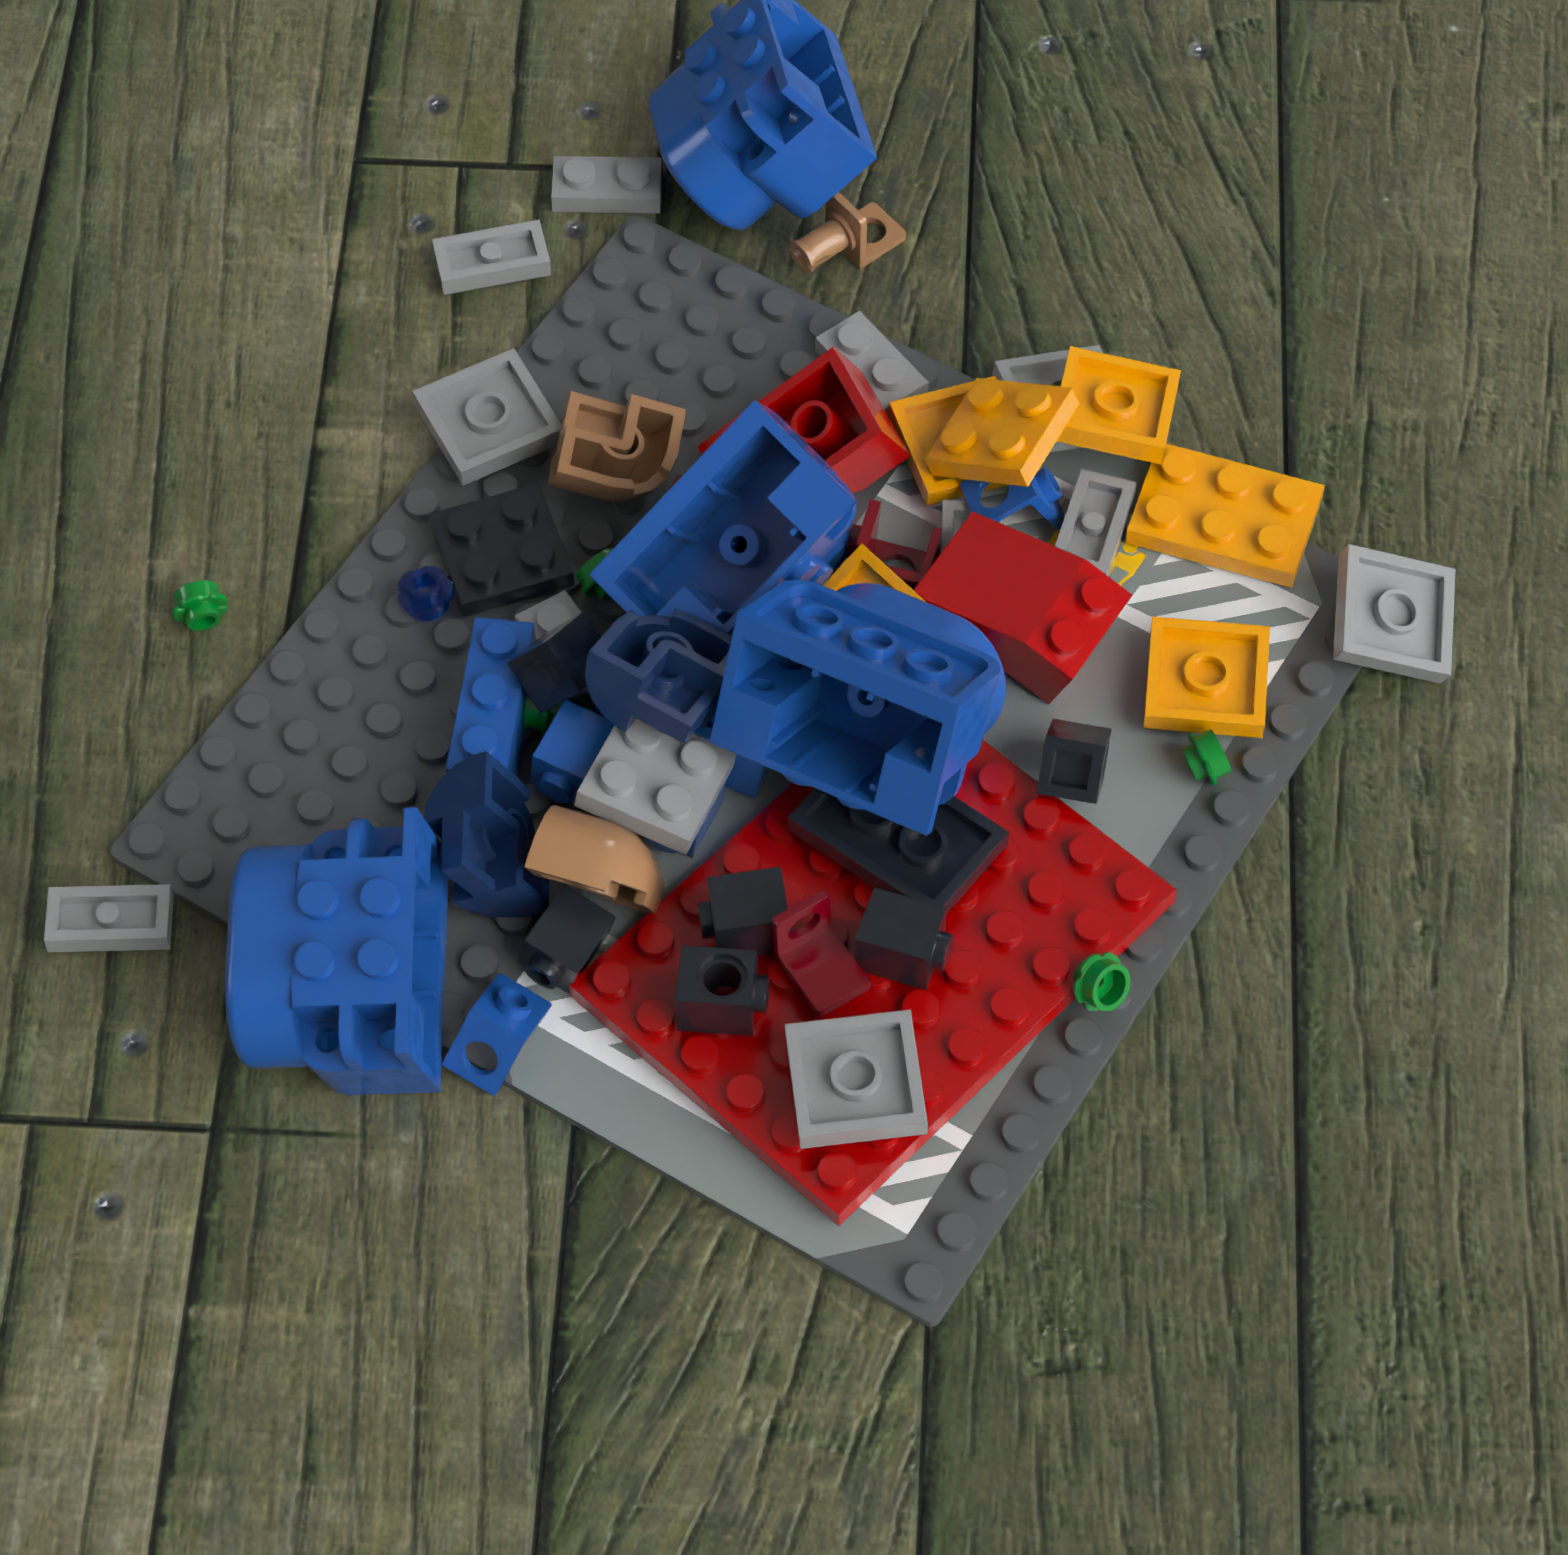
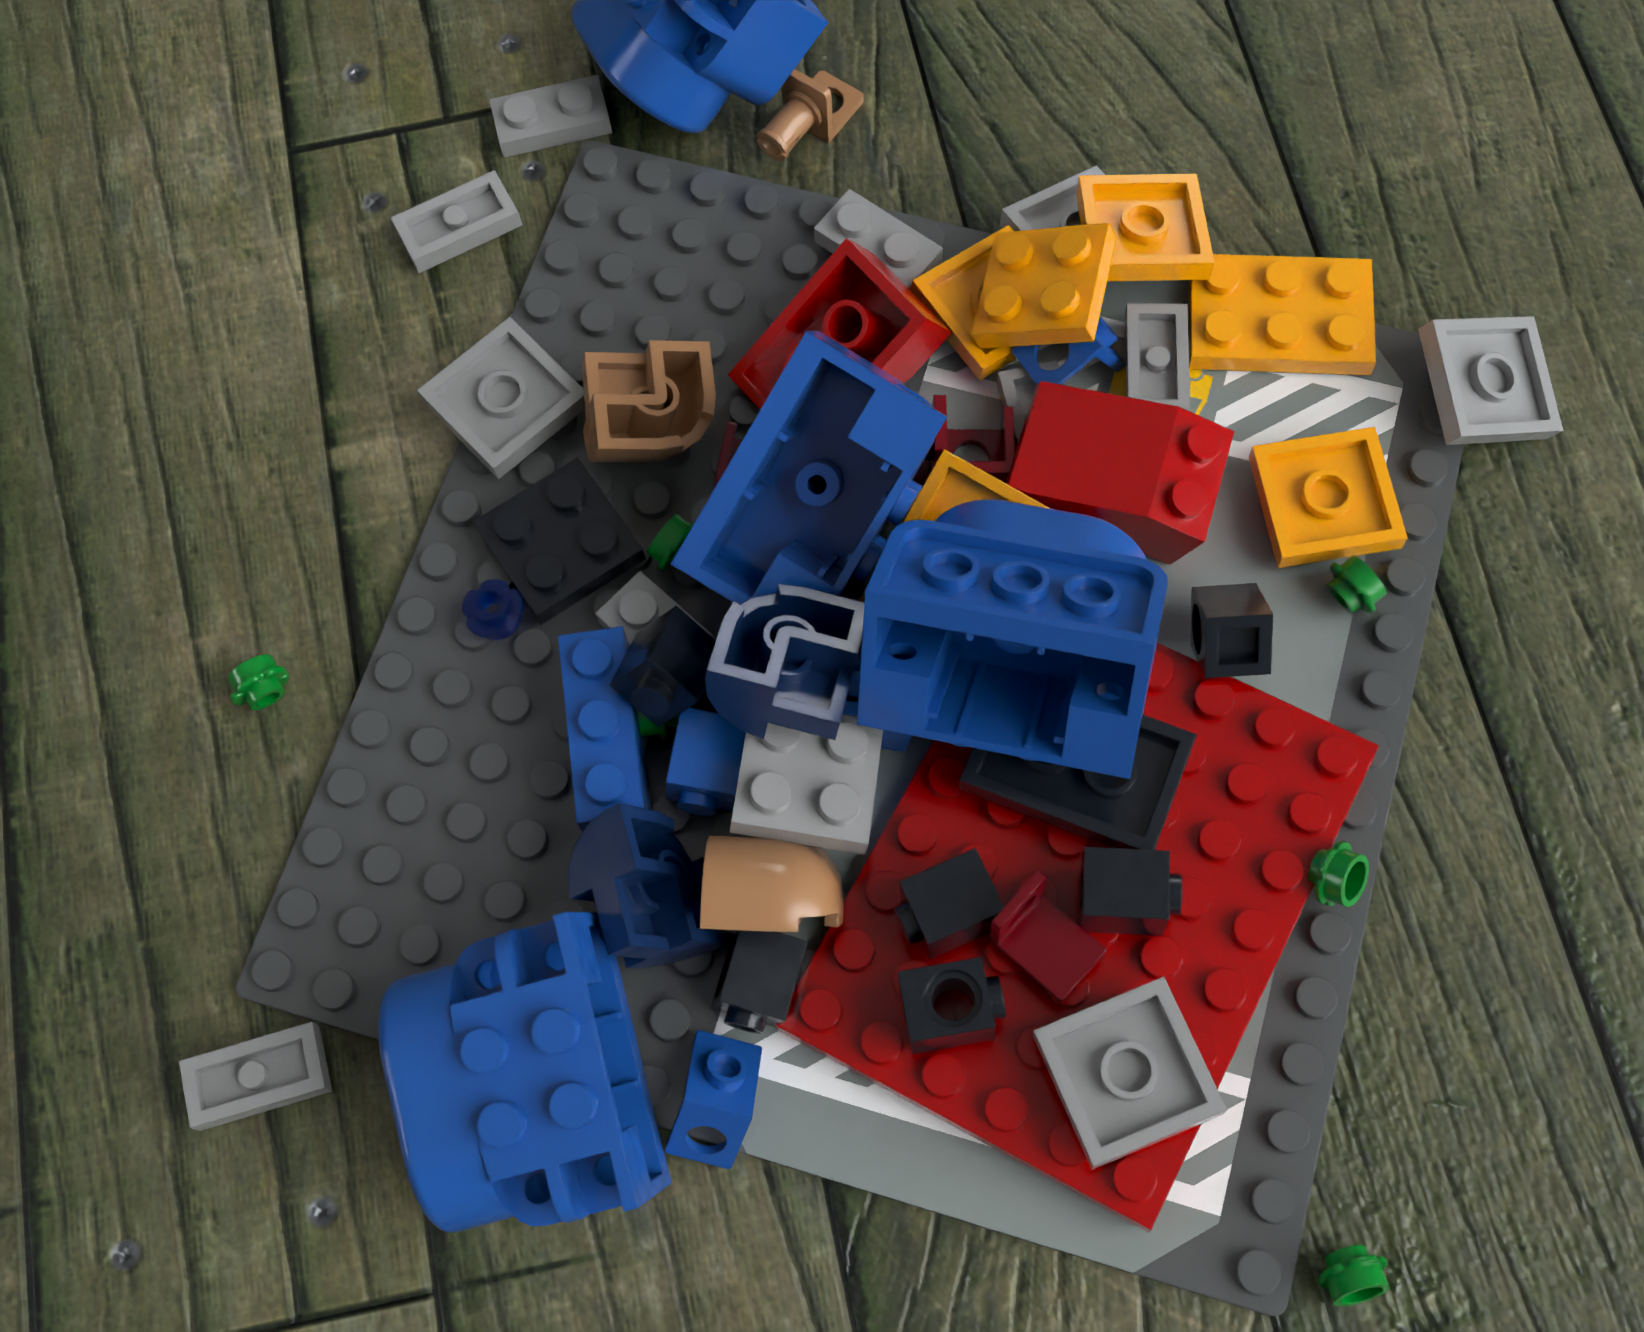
camera: 10 degrees left, 10 degrees up
none -> green plate [1318,1245,1390,1307]

